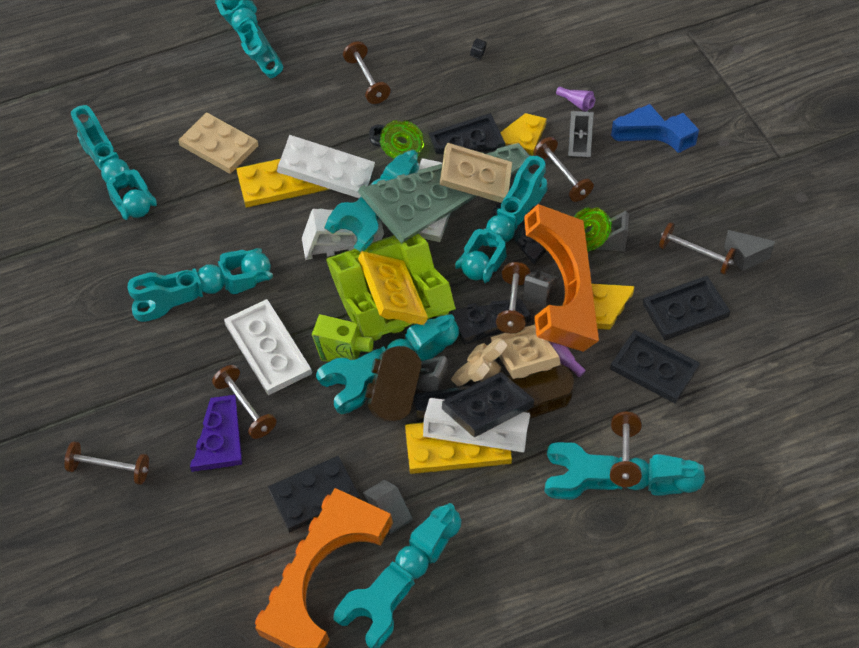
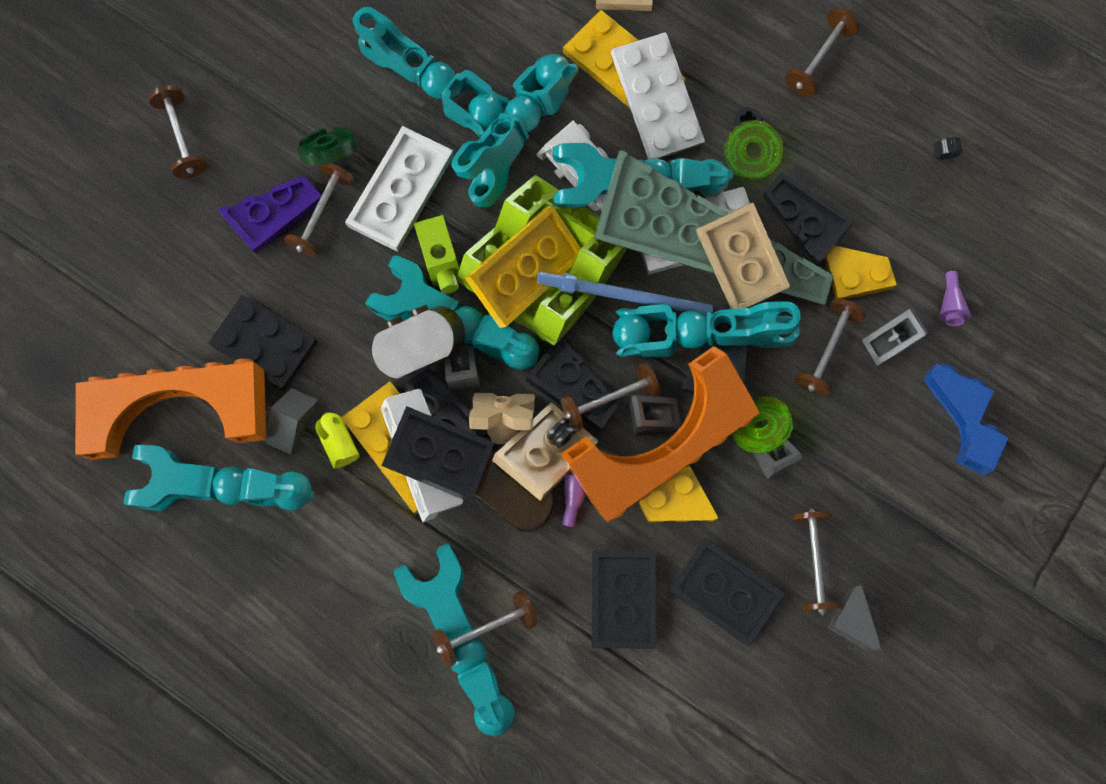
camera: 60 degrees right, 20 degrees up
none -> dark green tile [297,127,356,165]
none -> neon yellow piece [315,413,360,469]
none -> teal piece [451,54,578,207]
none -> medium blue bar [537,272,713,316]
none -> black bush [547,417,578,448]

